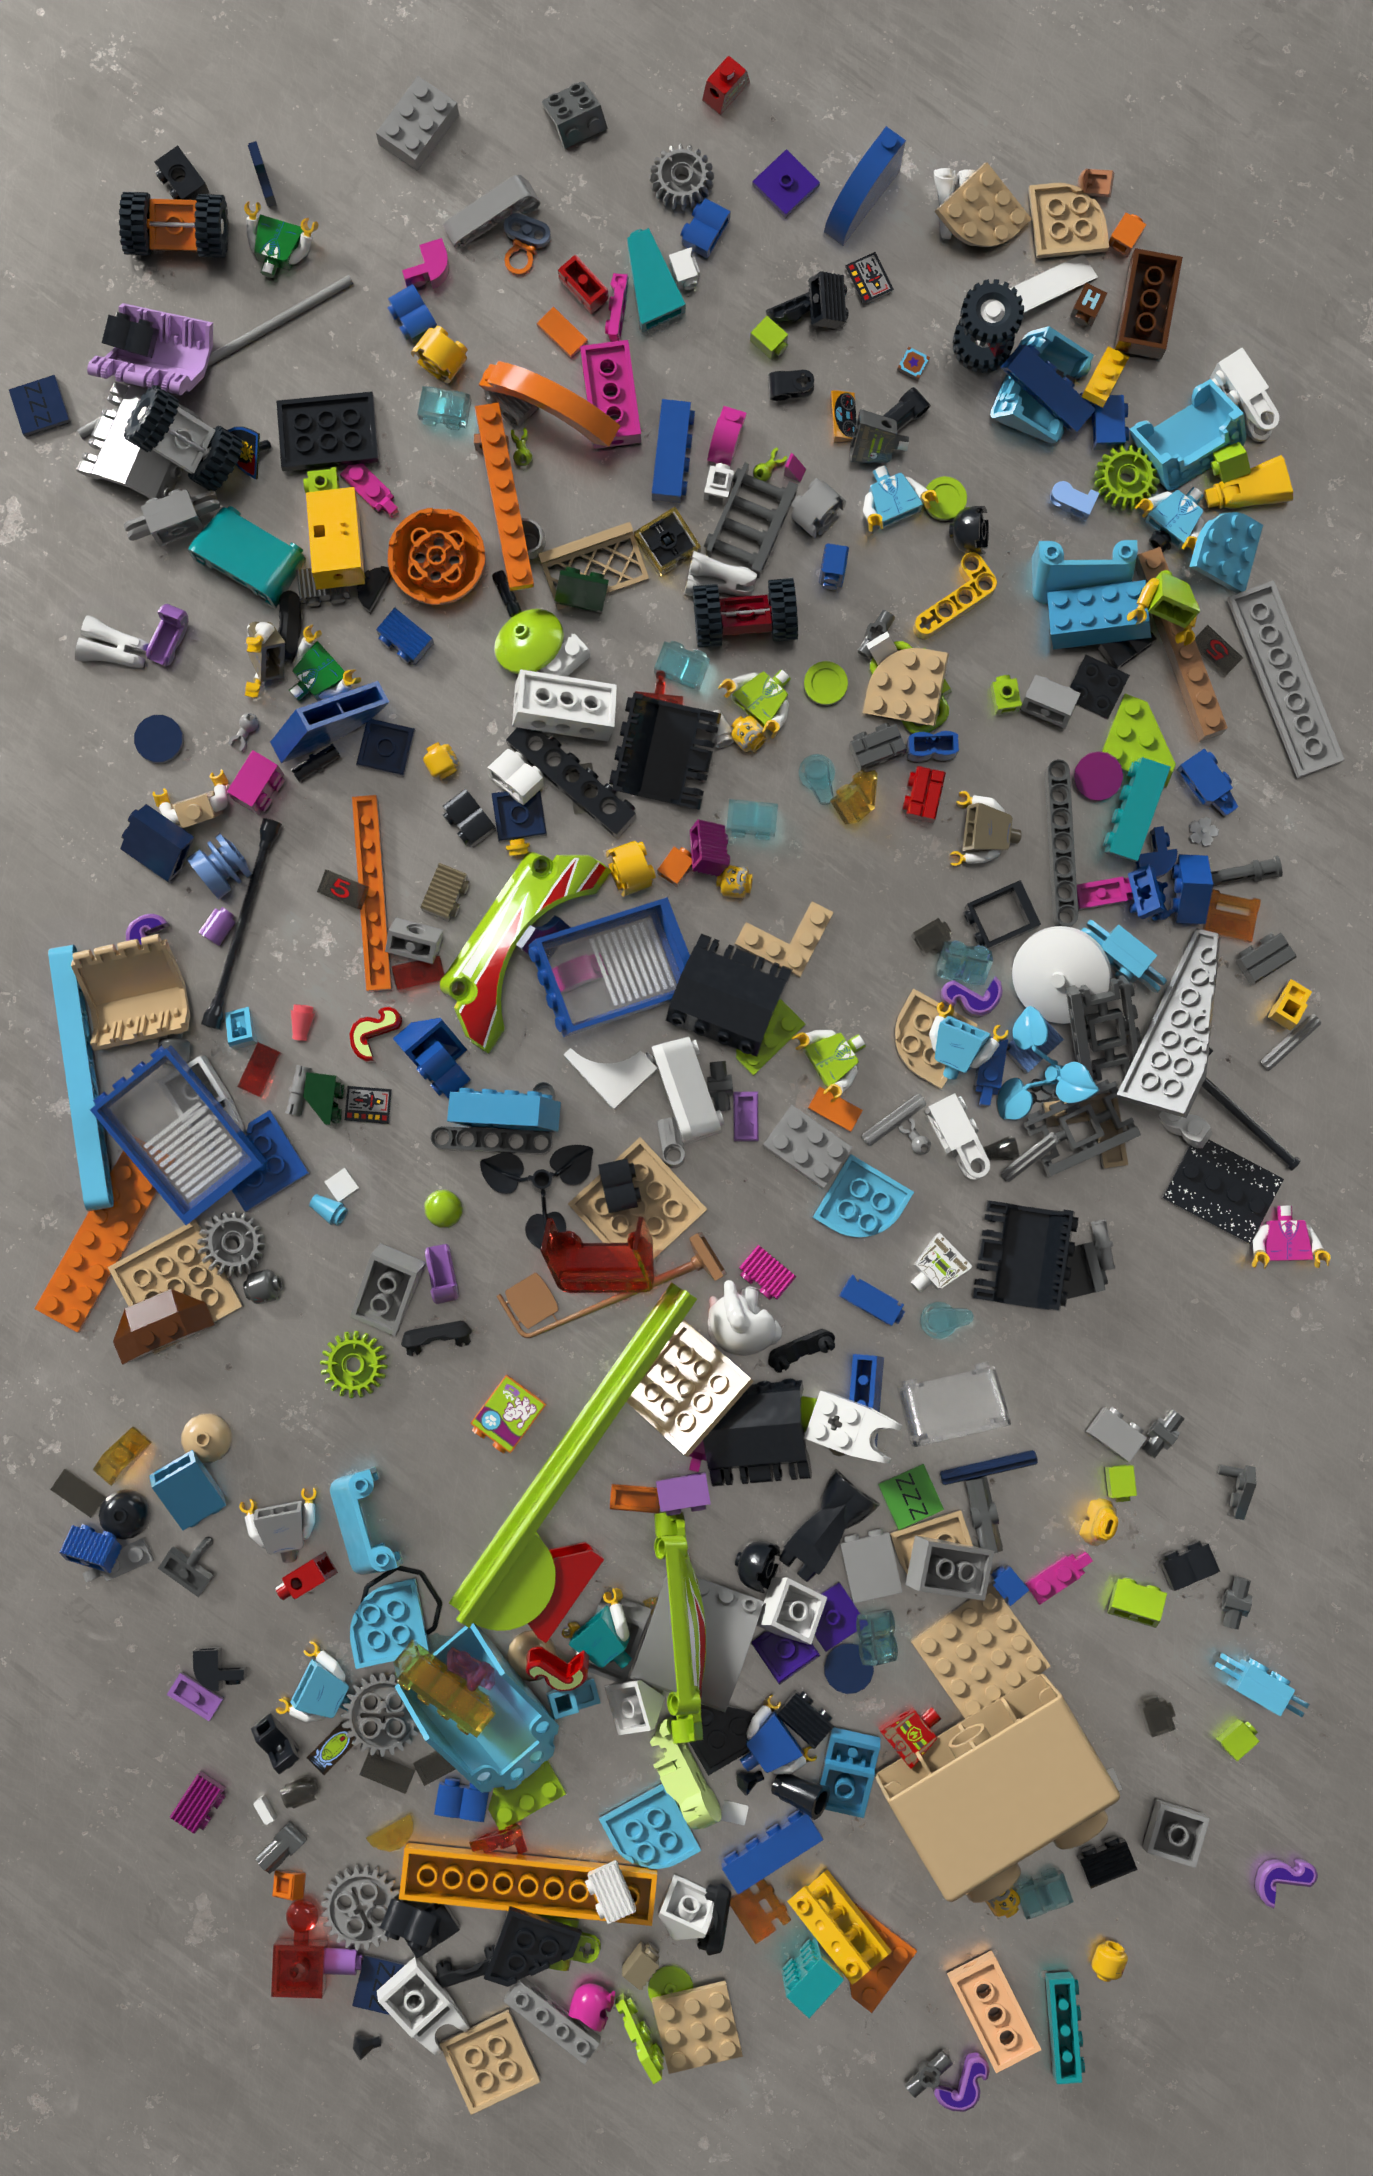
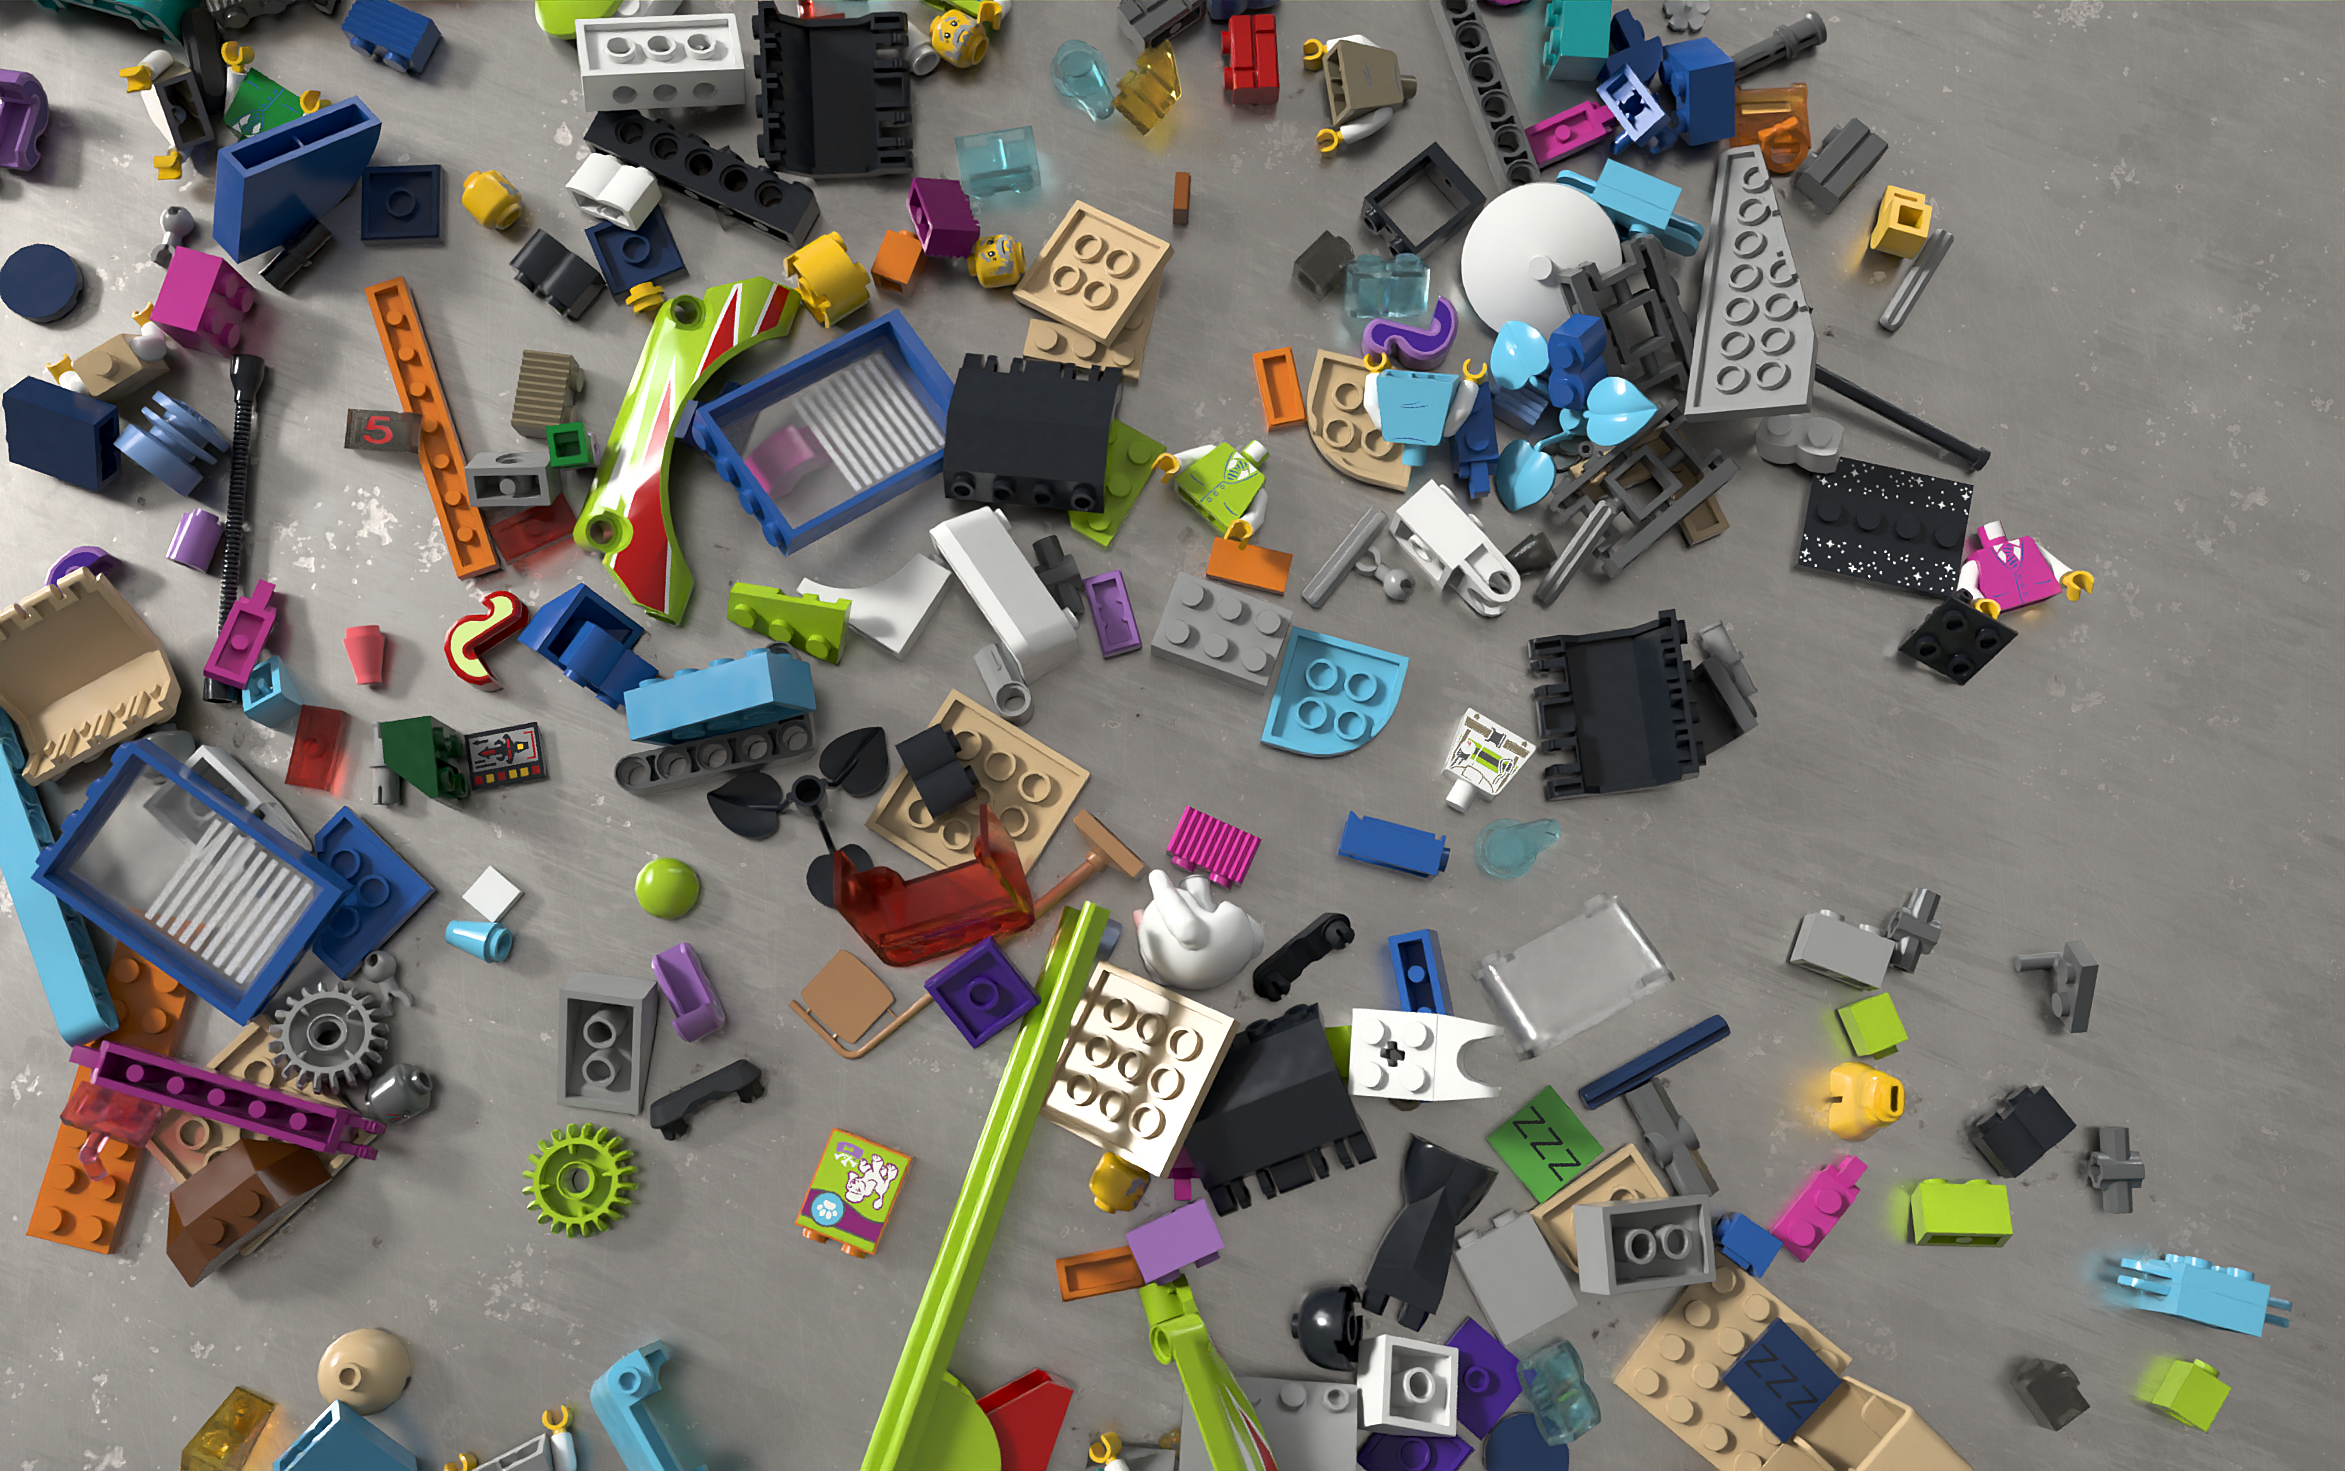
camera: 15 degrees left, 5 degrees down
none -> clear pink plate [59,1080,165,1182]
none -> magenta hinge [69,1041,387,1161]
none -> dark pink hinge [203,579,278,690]
none -> light grey arm [362,951,414,1017]
none -> green leg [545,421,600,471]
none -> lime wing [726,582,852,665]
none -> dark purple plate [924,935,1041,1050]
none -> tan plate [1012,200,1175,347]
none -> yellow head [1089,1151,1151,1214]
none -> sand blue tile [1095,918,1123,961]
none -> dark orange tile [1173,172,1191,225]
none -> orange tile [1252,346,1308,432]
none -> blue brick [1548,313,1607,411]
none -> dark blue tile [1718,1317,1843,1444]
none -> orange piece [1758,116,1809,173]
none -> black hinge [1898,588,2018,686]

